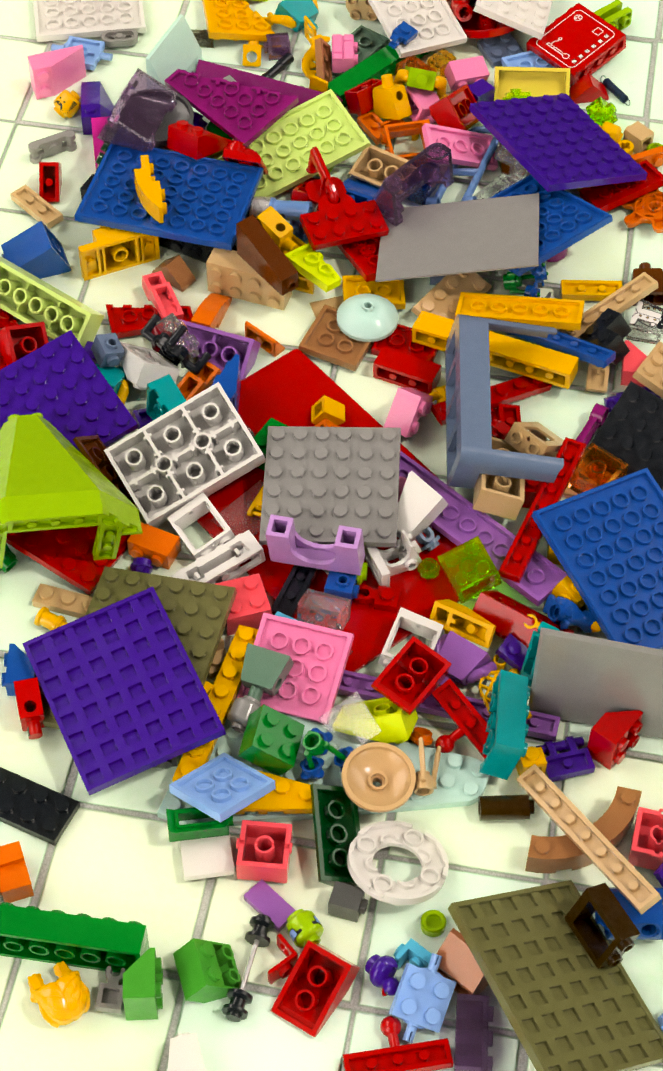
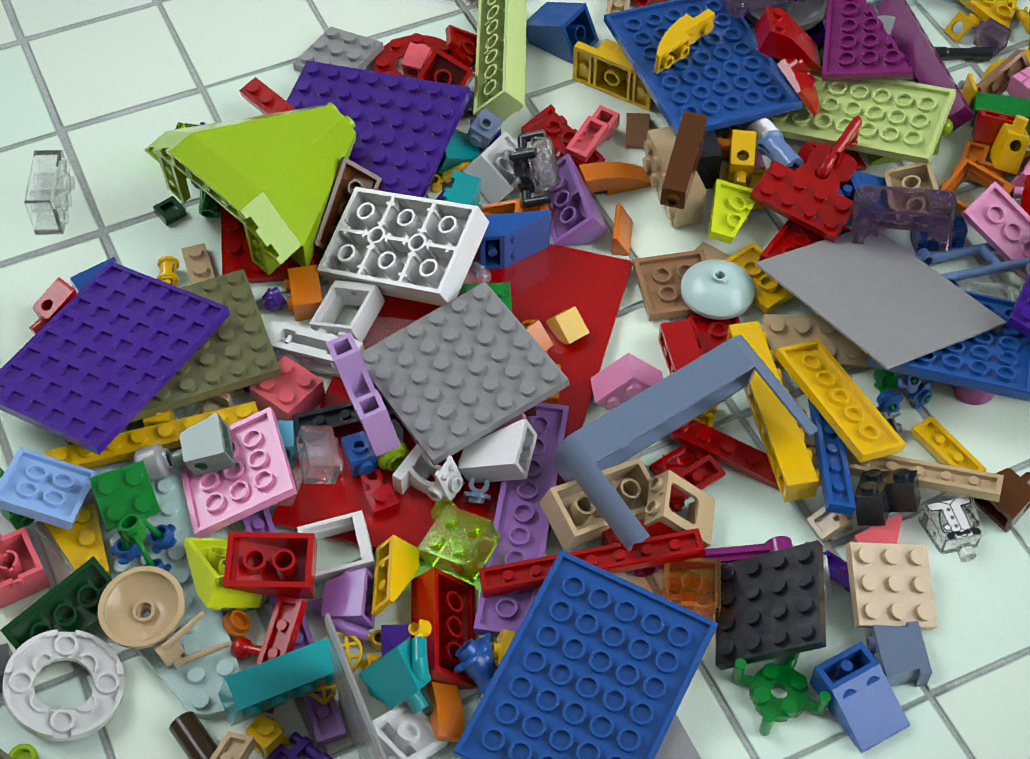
camera: 55 degrees right, 0 degrees up
clear piece [319,691,382,750] -> none

